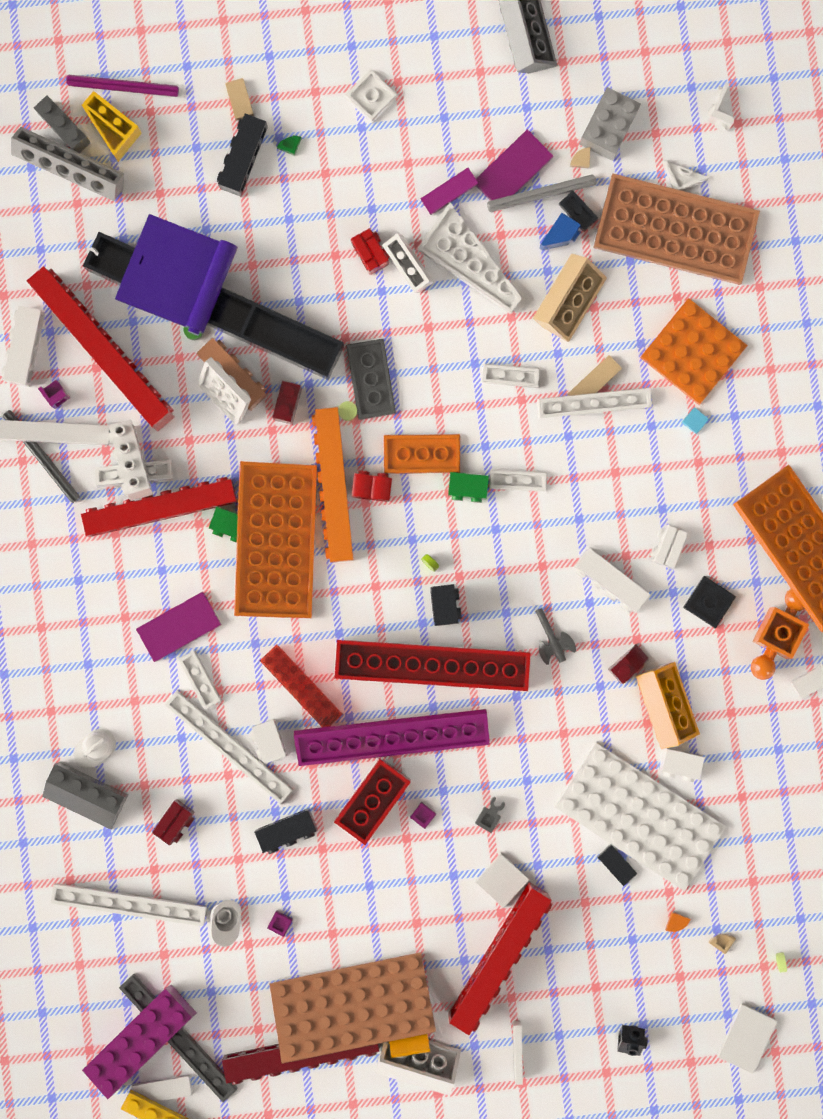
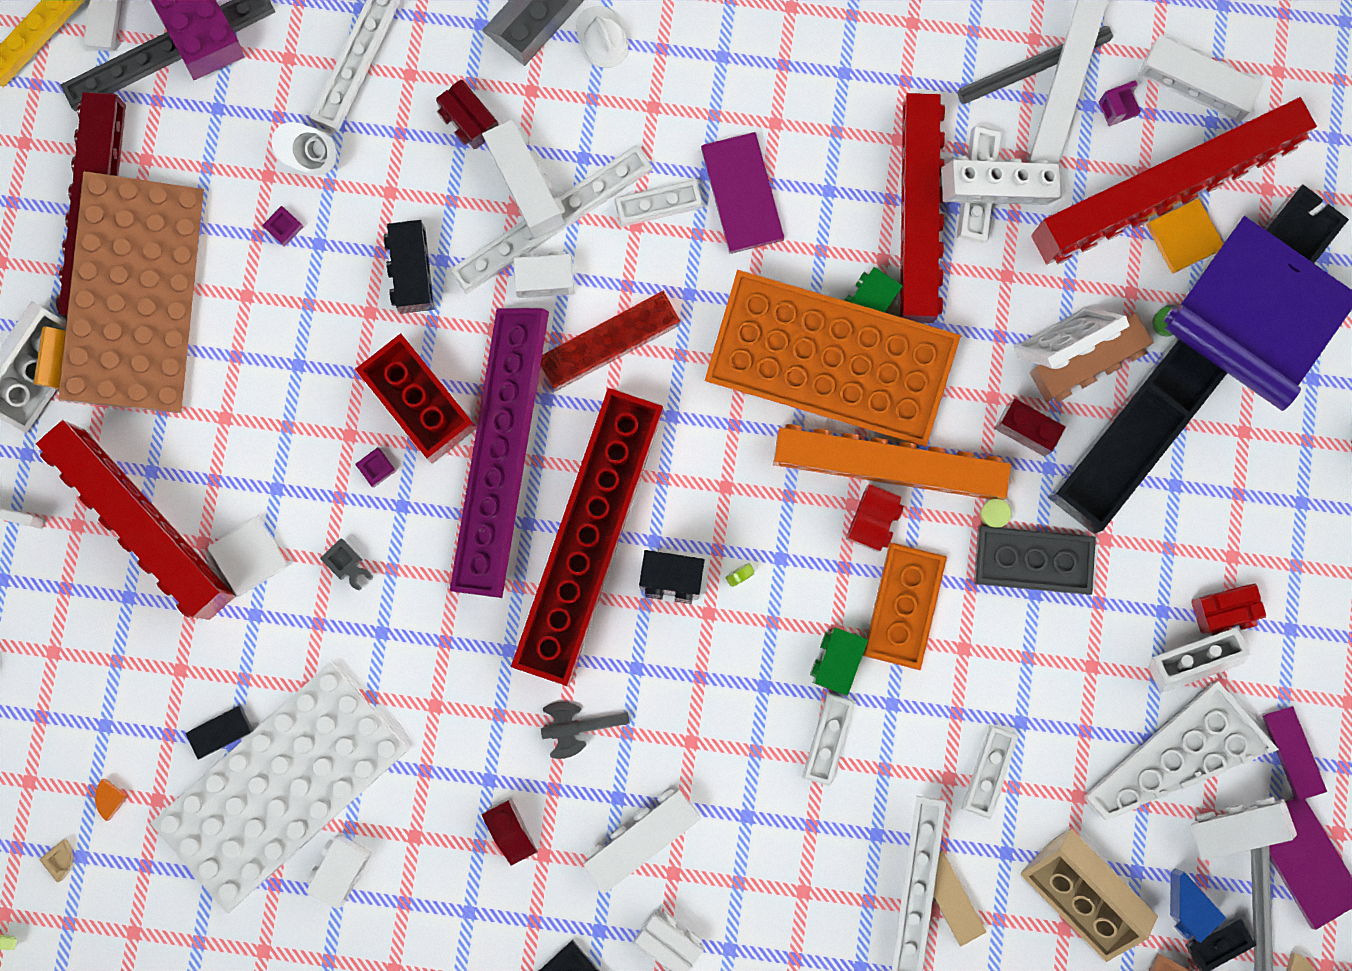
camera: 105 degrees right, 5 degrees down
light orange slope [636,662,700,749] -> none
none -> white brick [482,119,566,239]
none -> light orange tile [1146,198,1224,274]
none -> white brick [1190,796,1297,861]

